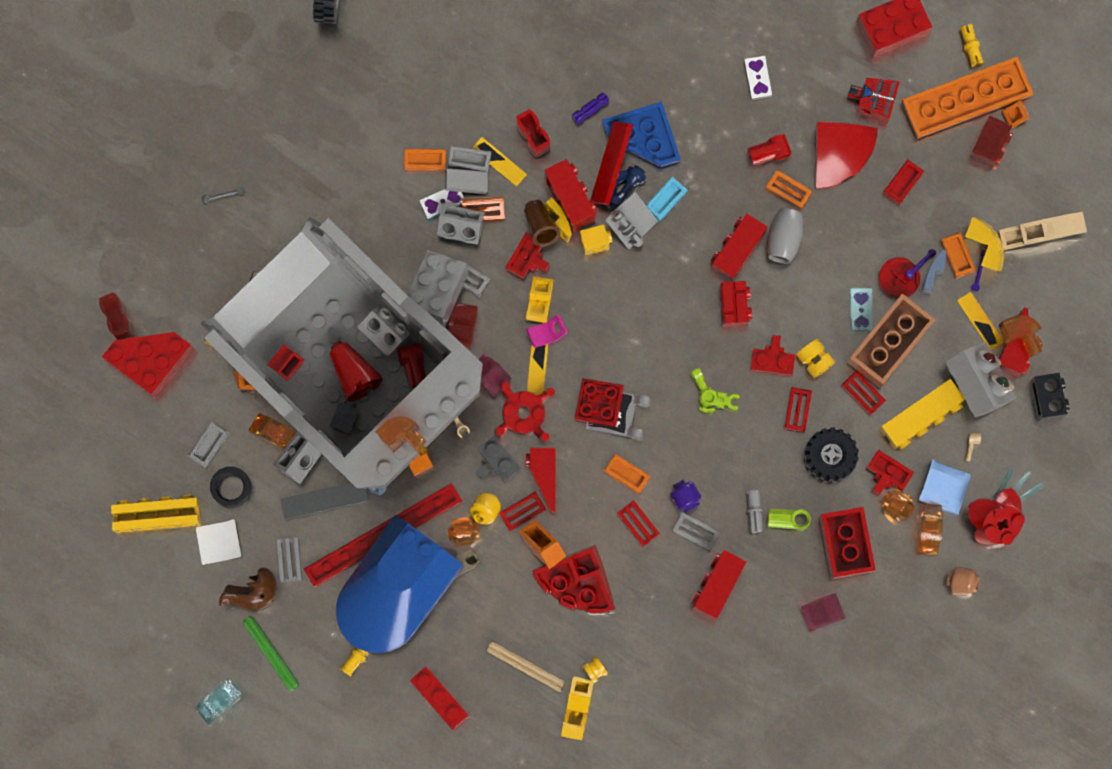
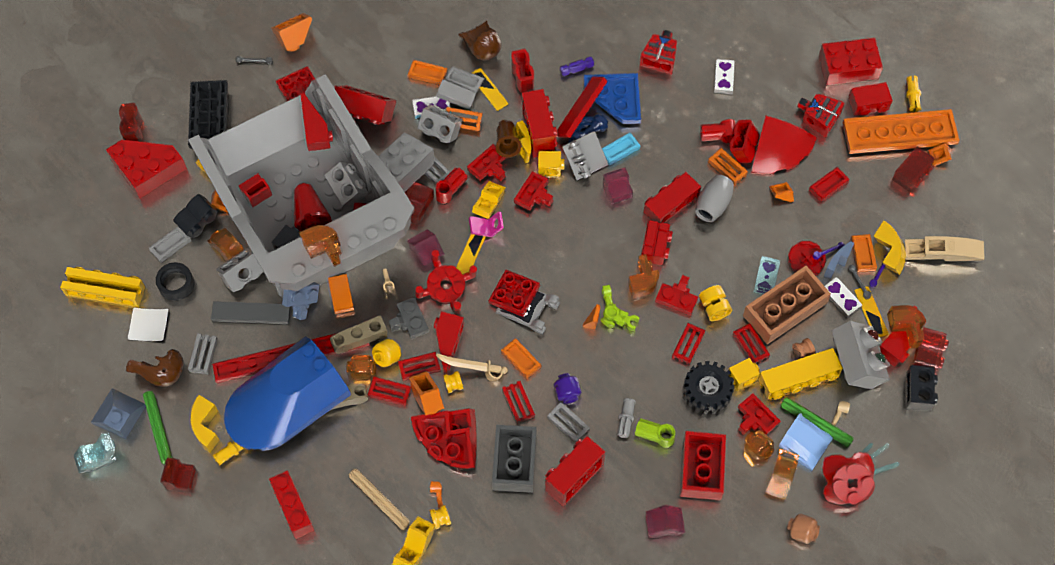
camera: 15 degrees right, 15 degrees down
none -> sand blue slope [91,389,146,439]
none -> clear red piece [160,457,197,493]
none -> black brick [173,194,218,238]
none -> black piece [188,80,228,149]
none -> yellow brick [191,395,220,453]
none -> orange slope [272,13,312,52]
none -> red tile [276,66,315,102]
none -> red slope [300,93,333,151]
none -> dark tan leg [330,315,387,354]
none -> red brick [334,85,397,125]
none -> red tile [368,377,412,406]
none -> orange hand [430,481,443,509]
none -> red piece [436,168,468,204]
none -> tan sword [436,354,508,381]
none -> yellow wheel [443,371,463,394]
none -> reddish brown piece [458,20,502,61]
none -> dark grey brick [492,425,537,493]
none -> red hinge [514,171,554,210]
none -> orange slope [583,304,600,330]
none -> clear pink piece [603,167,633,205]
none -> clear orange brick [628,254,659,301]
none -> red torso [640,30,677,74]
none -> yellow brick [729,358,760,391]
none -> red brick [730,120,760,163]
none -> orange slope [769,182,794,202]
none -> bright green axle [781,397,854,447]
none -> nougat wheel [792,338,816,359]
none -> tile [825,277,862,318]
none -> red brick [848,82,893,116]
none -> dark grey hinge [849,264,871,299]
none -> clear red brick [912,327,949,373]

